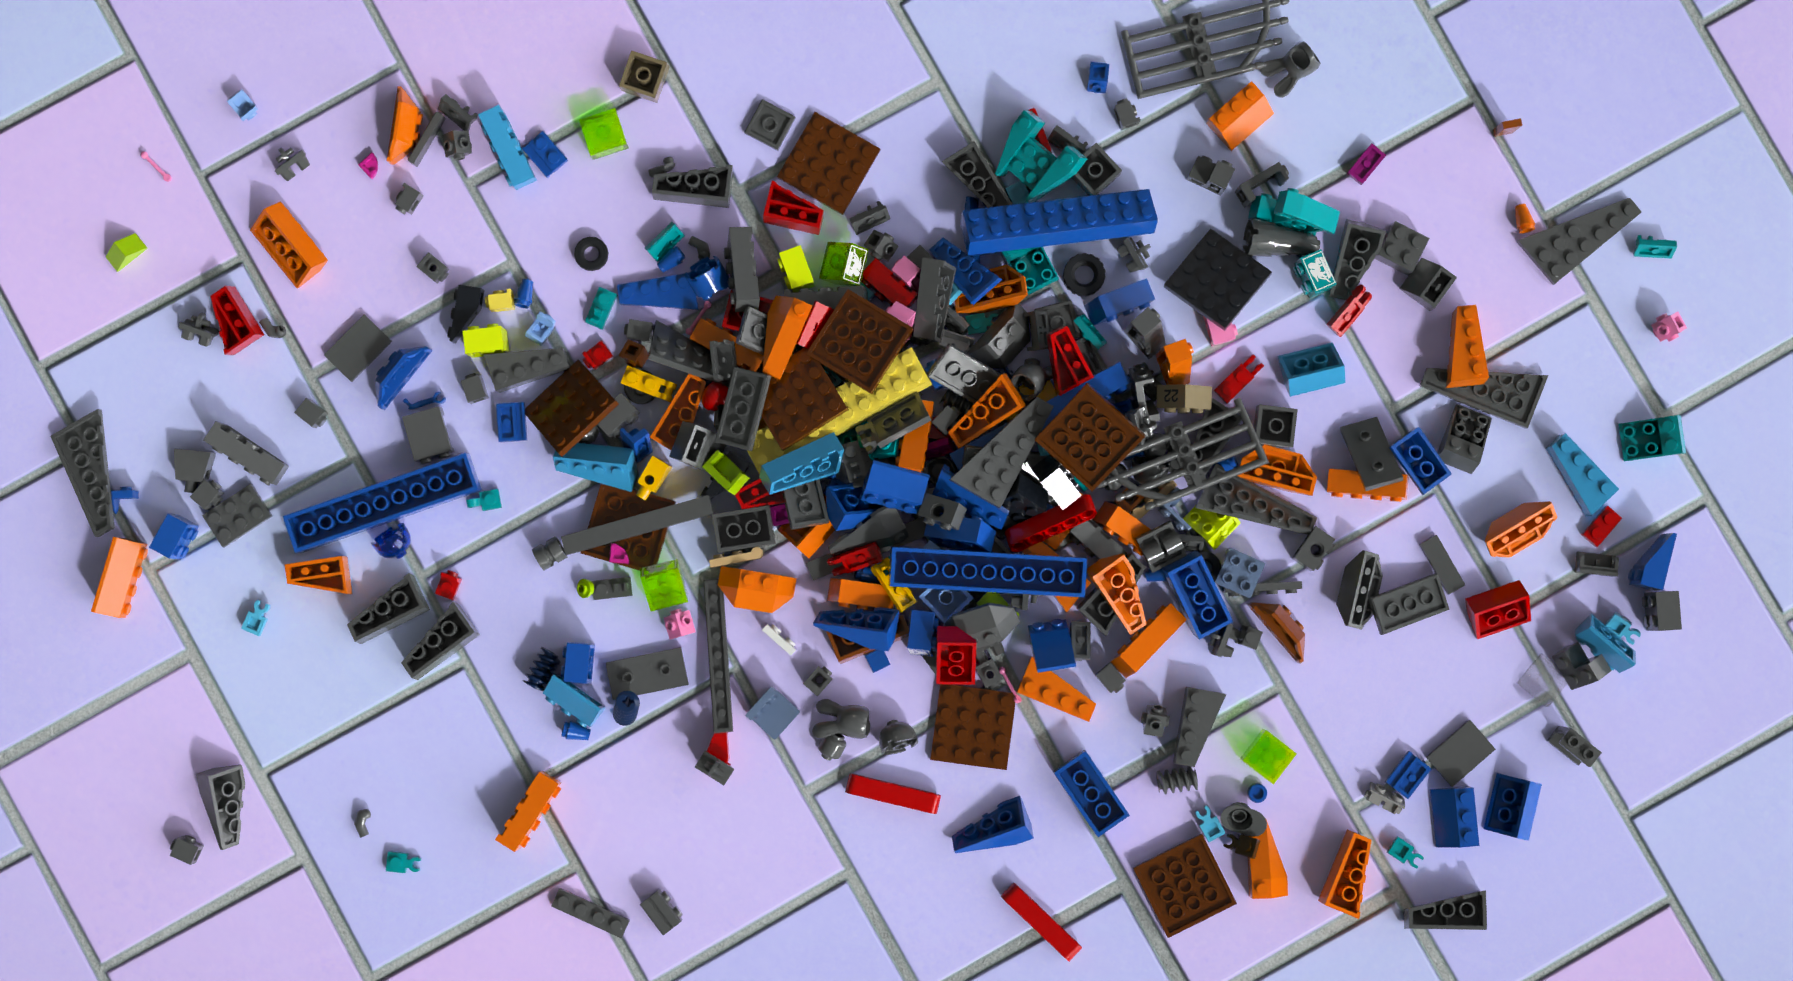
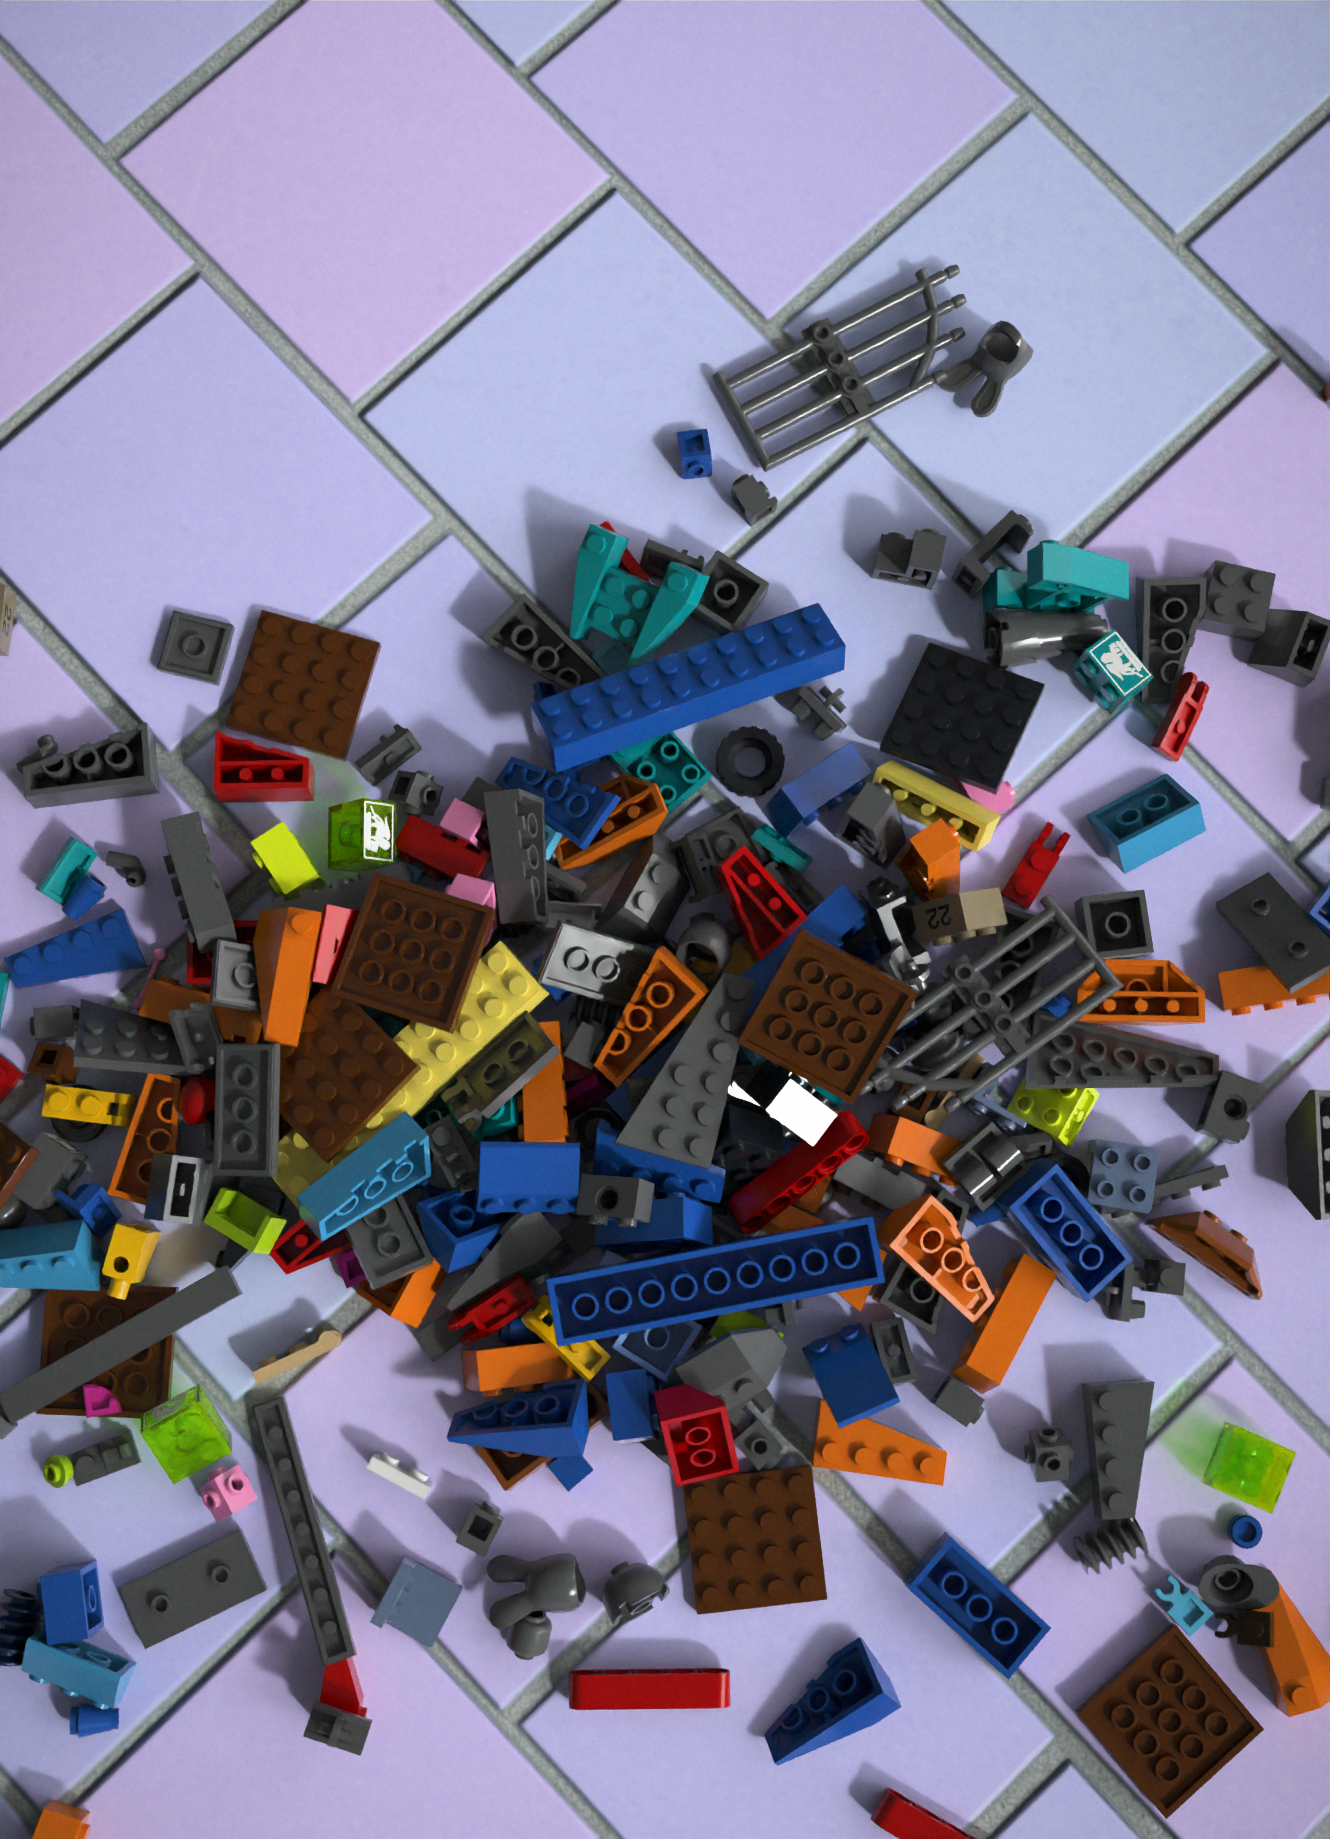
camera: 20 degrees left, 5 degrees down
dark blue piece [613,691,640,726] -> none
blue brick [685,256,729,300] -> none
dark grey brick [712,505,776,553] -> none
orange wedge [718,566,797,613] -> none
teal plate [965,313,998,336] -> none
bright pink hinge [999,667,1022,704] -> none
orange slope [1206,81,1274,151] -> none
magenta plate [1347,143,1386,185] -> none
none -> light yellow brick [871,759,1001,852]

